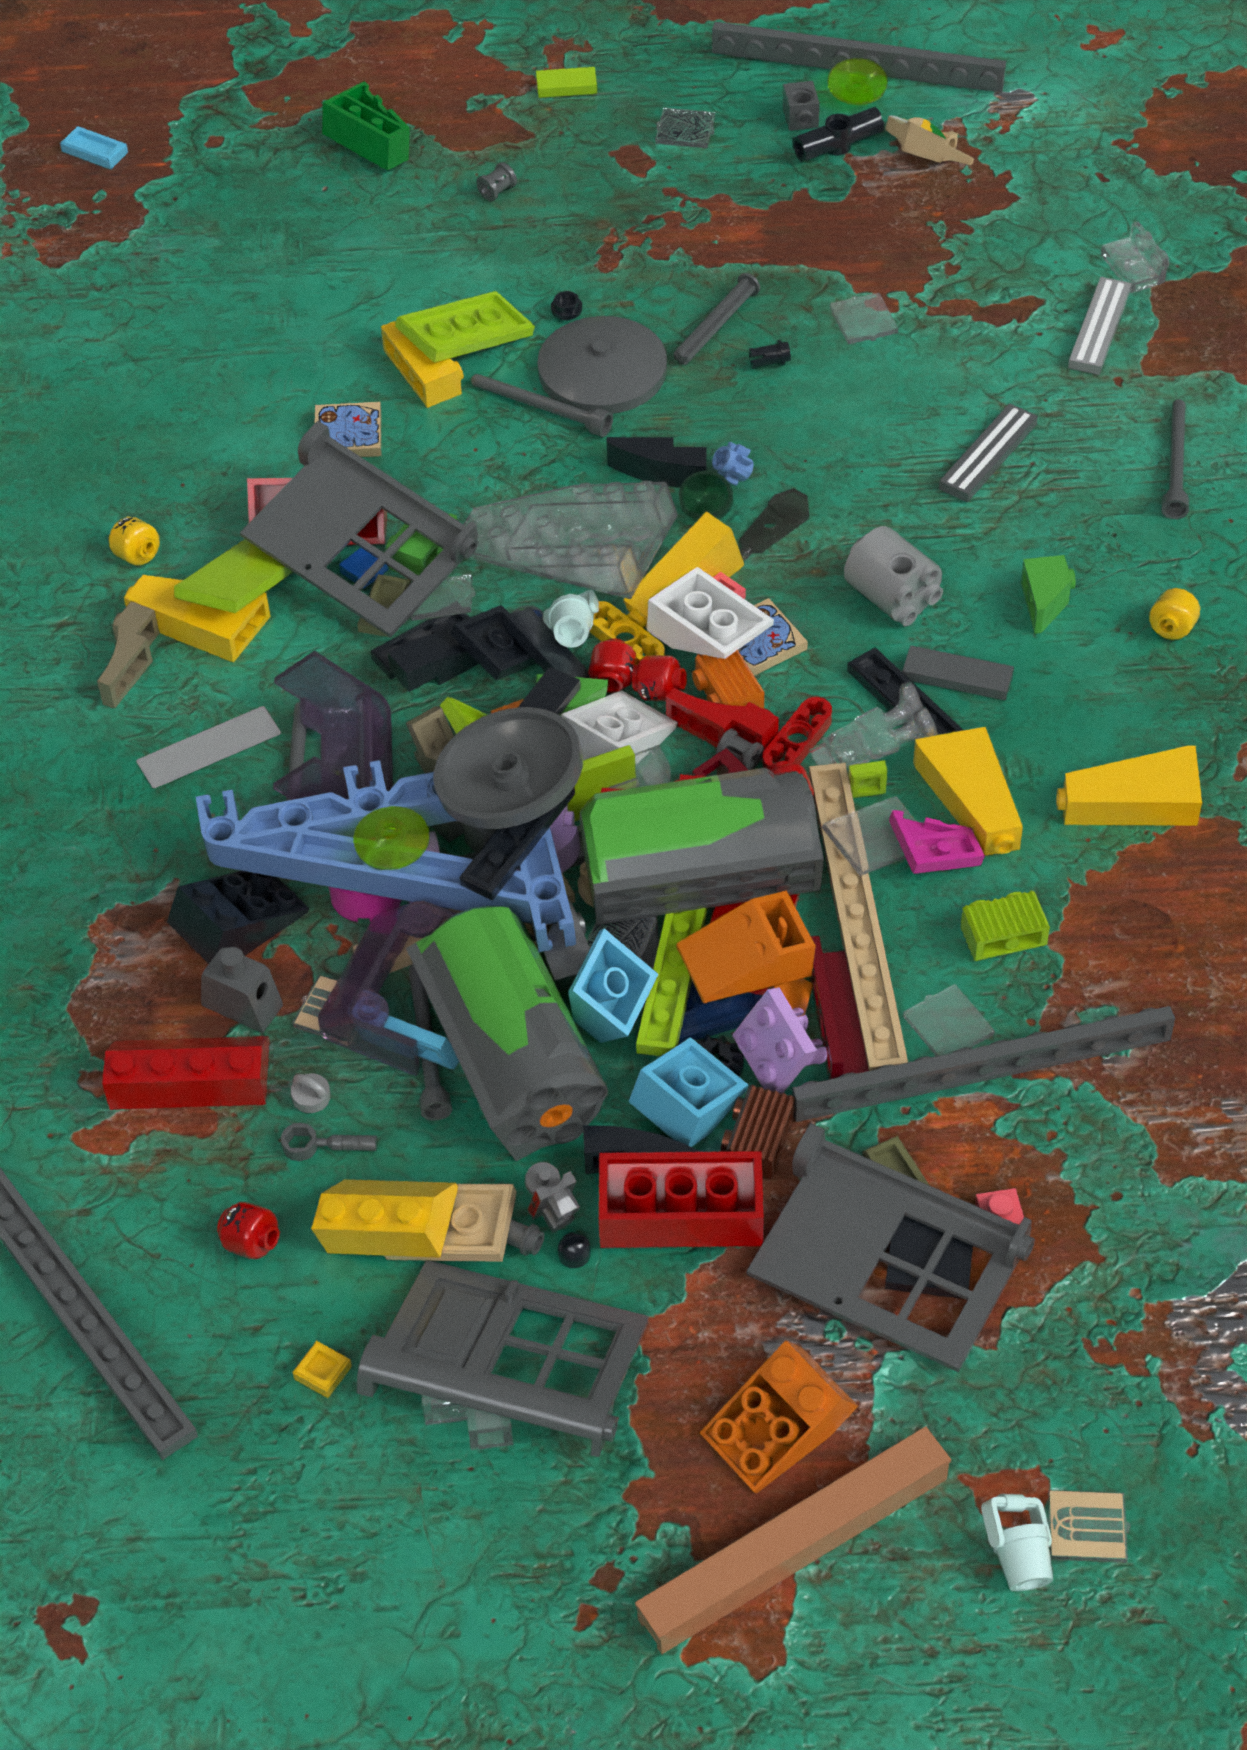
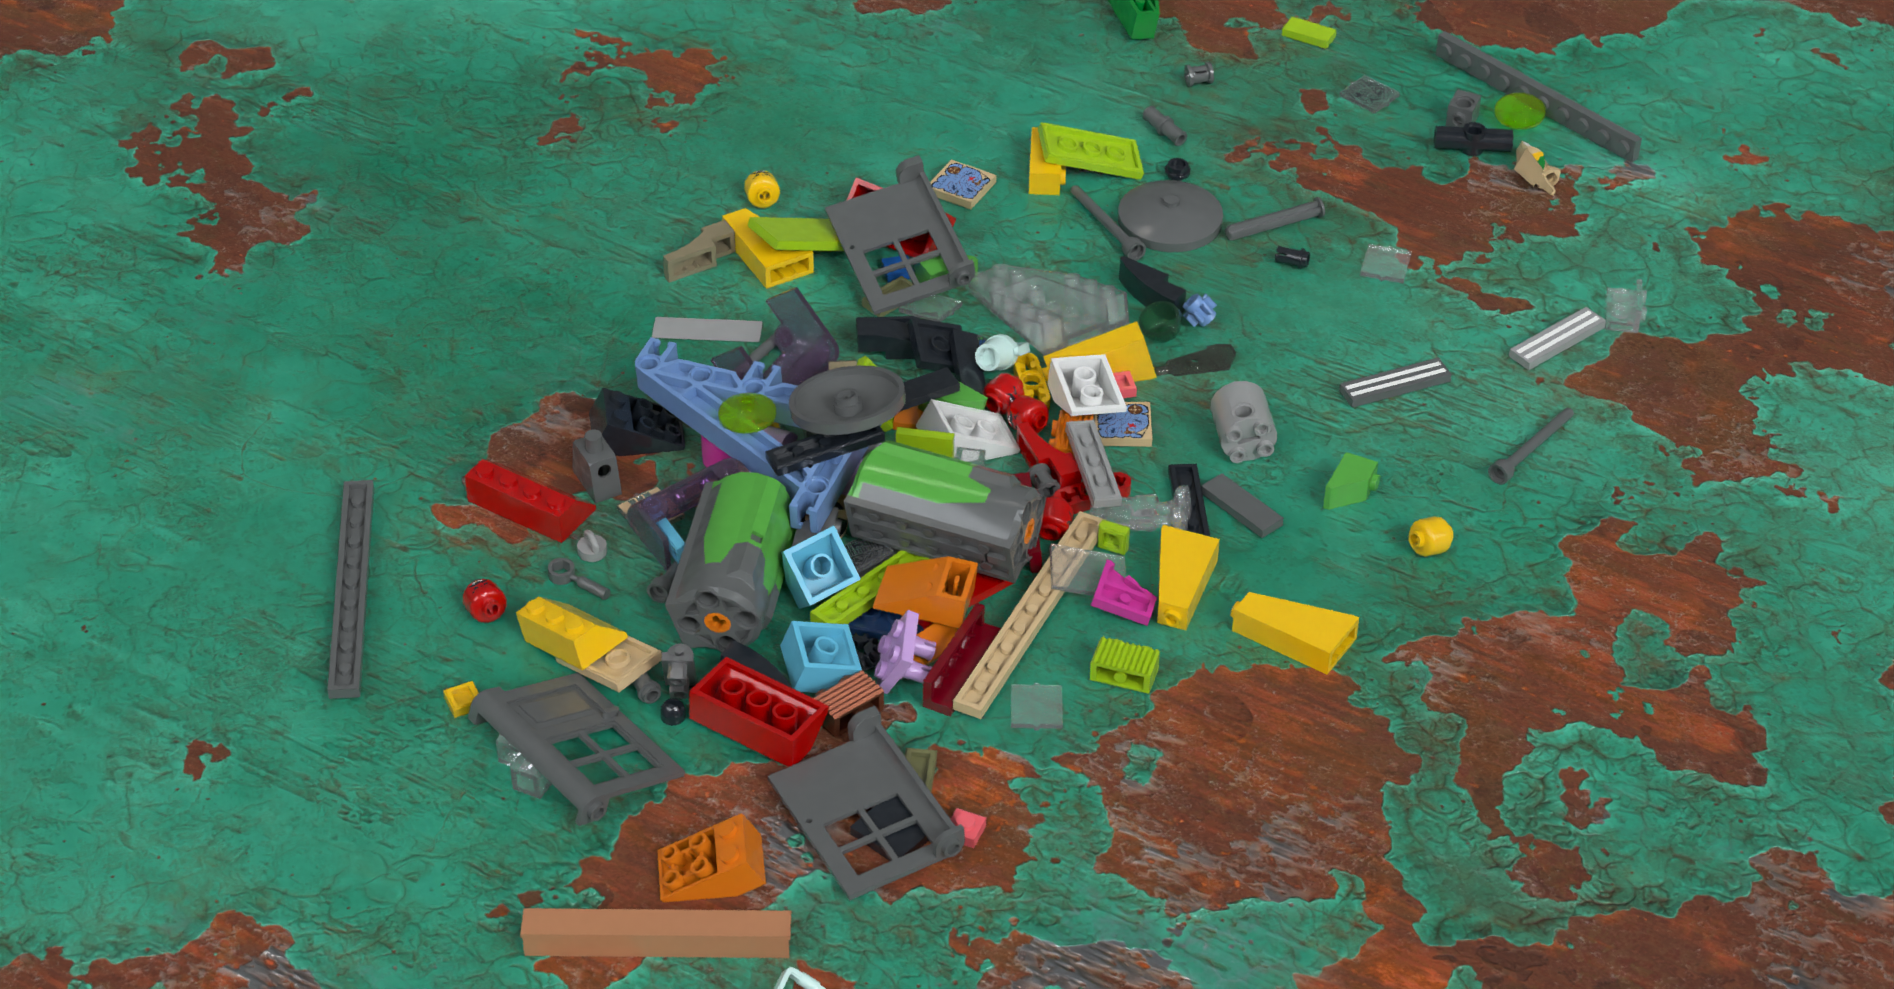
camera: 30 degrees right, 10 degrees down
dark grey plate [792,1006,1175,1122] -> none
none -> light grey tile [1065,420,1122,508]
none -> dark grey pin [1142,106,1188,146]

